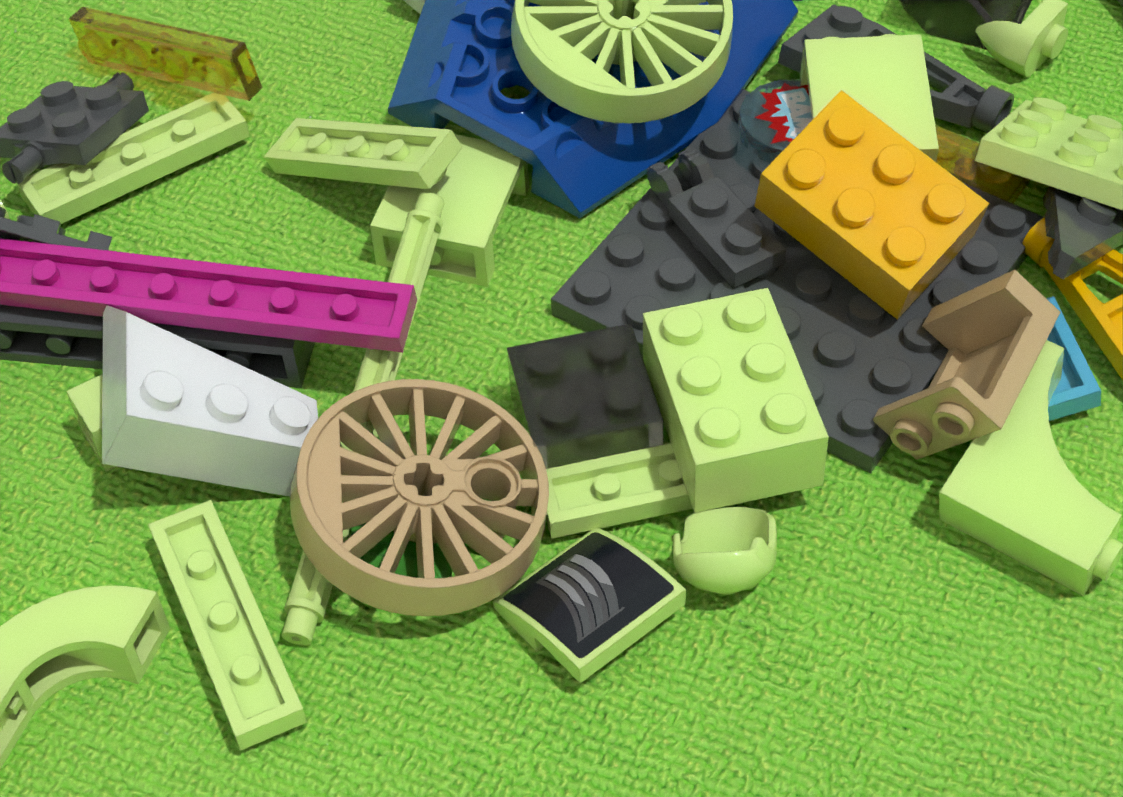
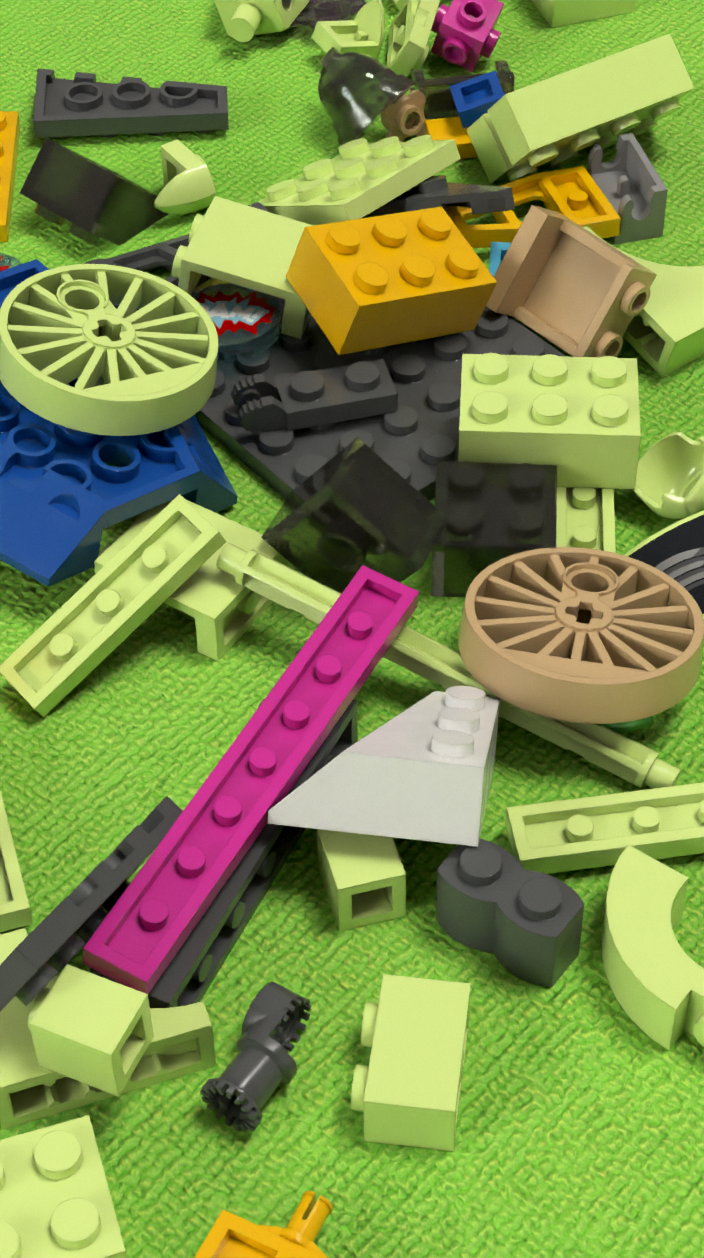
camera: 75 degrees left, 5 degrees down
none -> clear smoke brick [261,438,450,594]
none -> dark grey brick [436,839,584,987]

